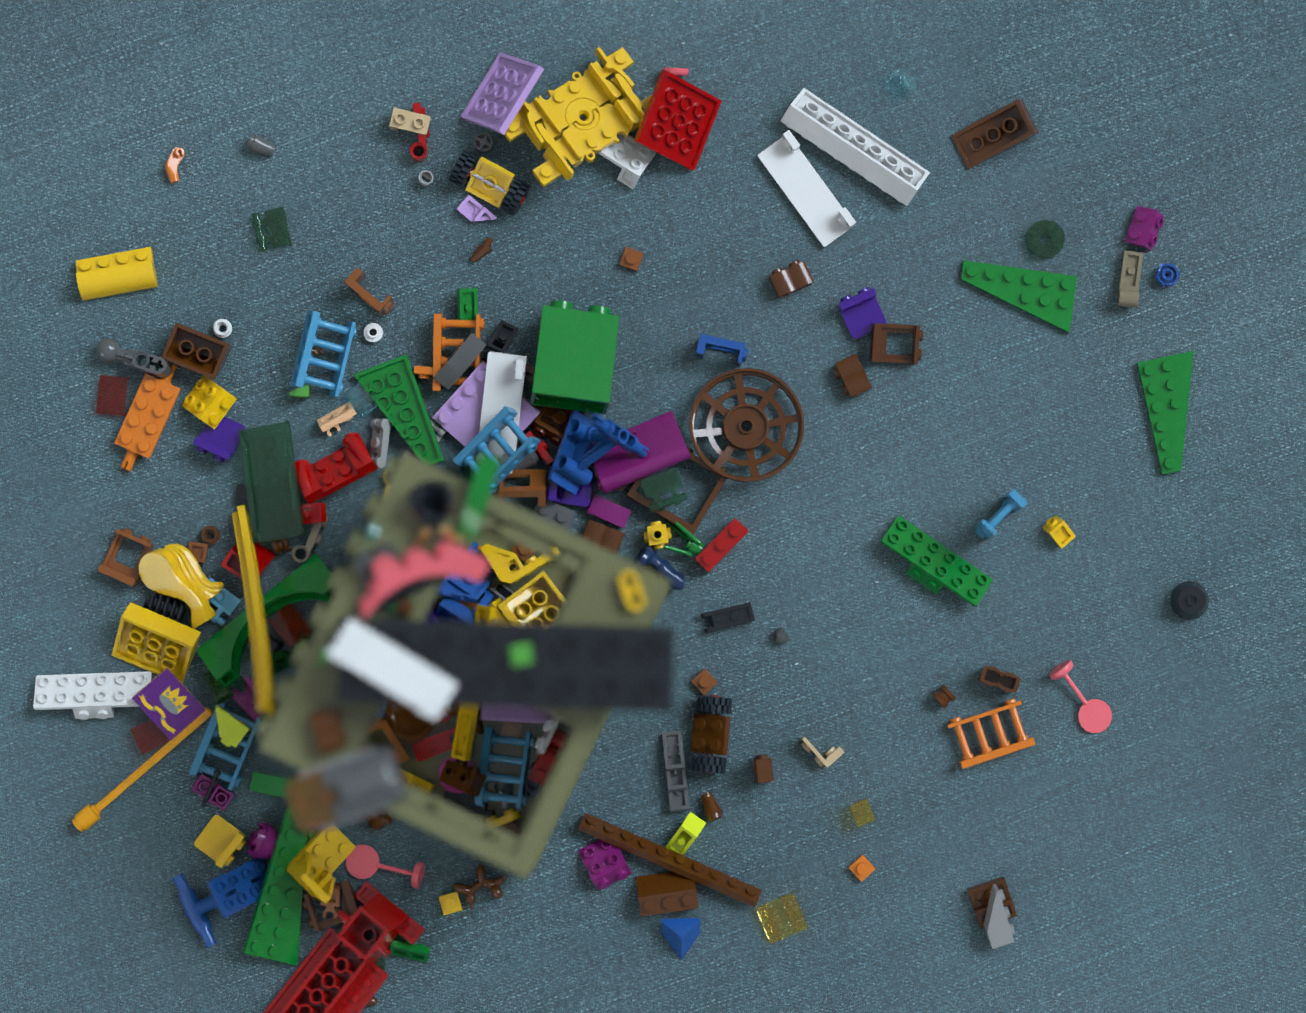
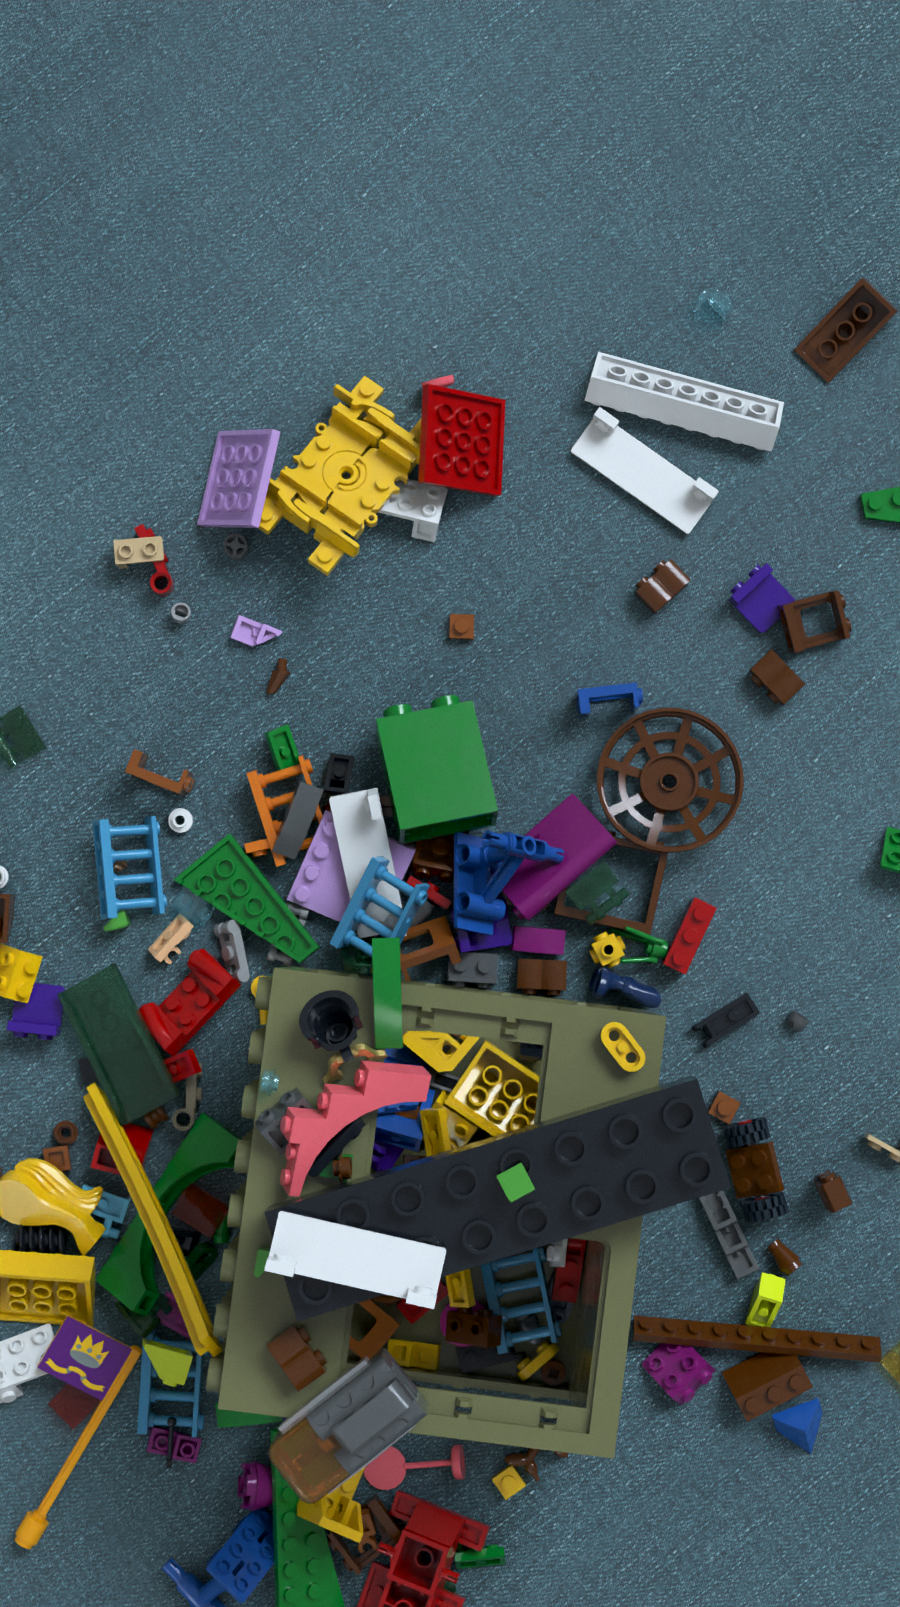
camera: 15 degrees left, 0 degrees up
yellow bracket [194,815,247,868] -> none
plate [449,150,531,216] -> none

